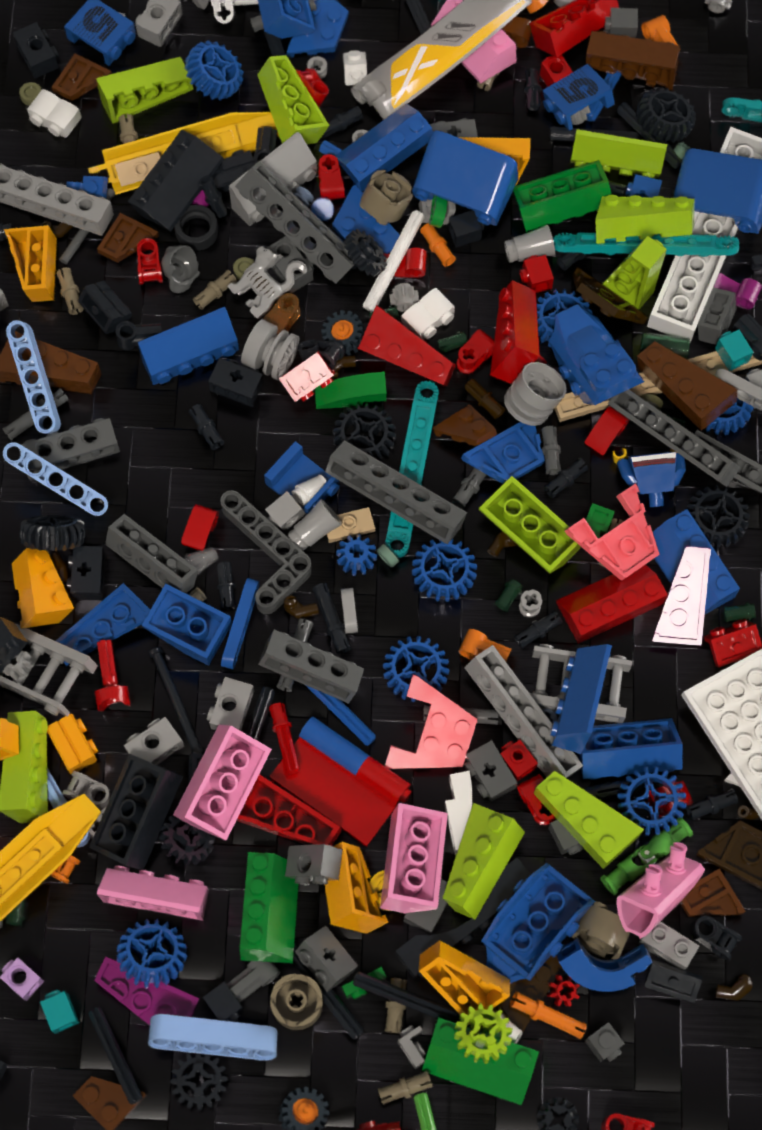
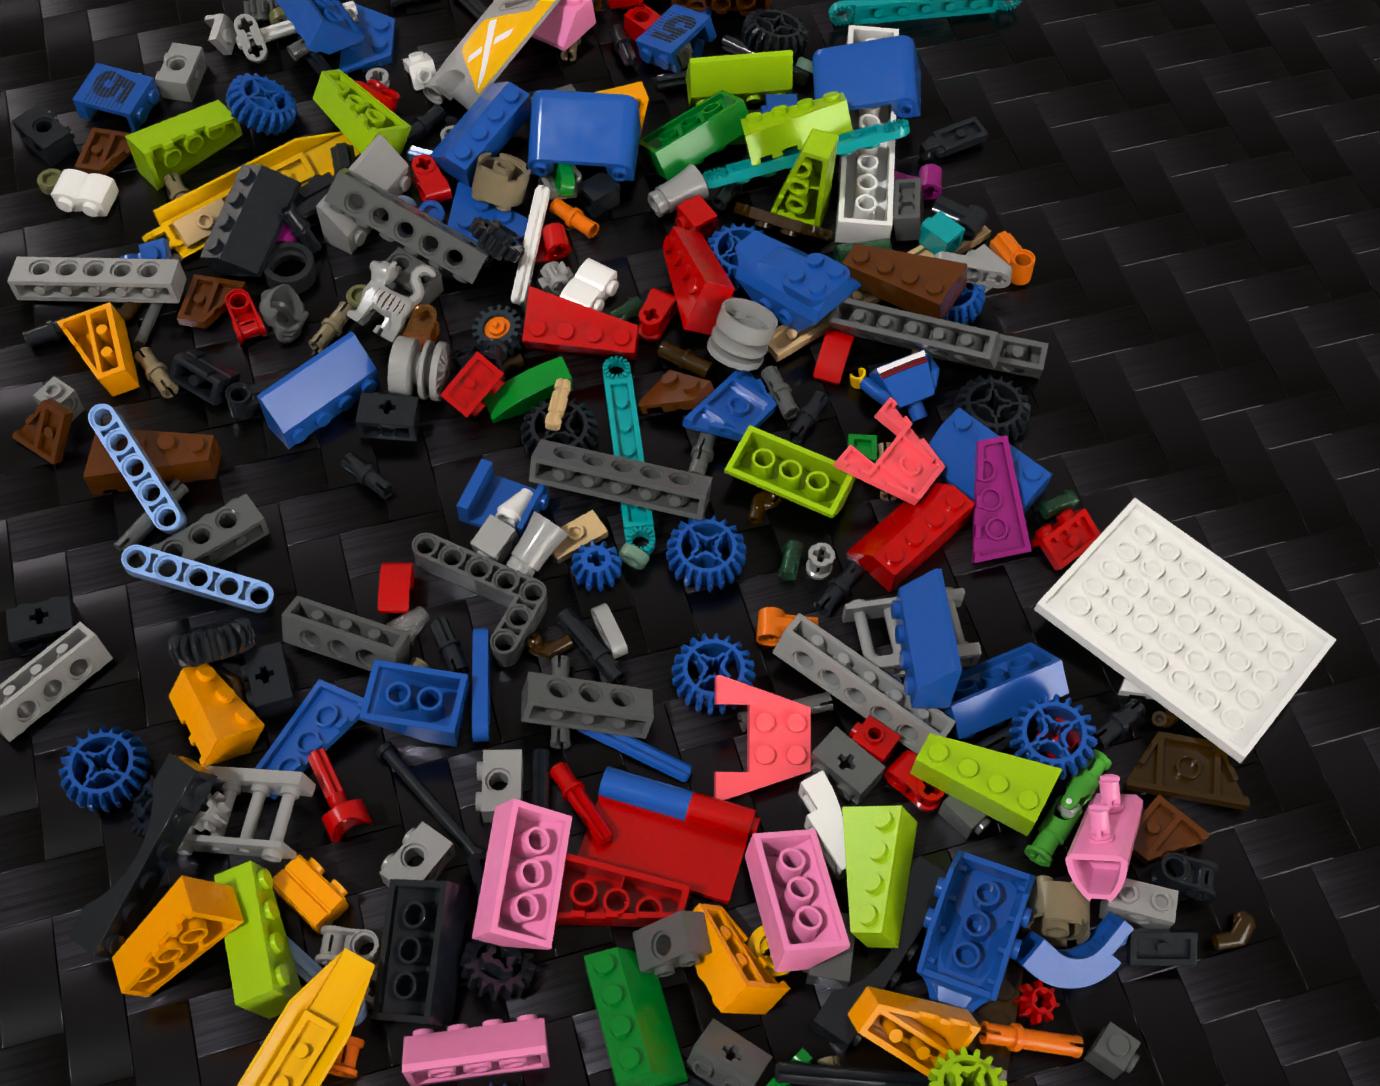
camera: 20 degrees left, 10 degrees down
none -> tan axle [545,378,571,431]

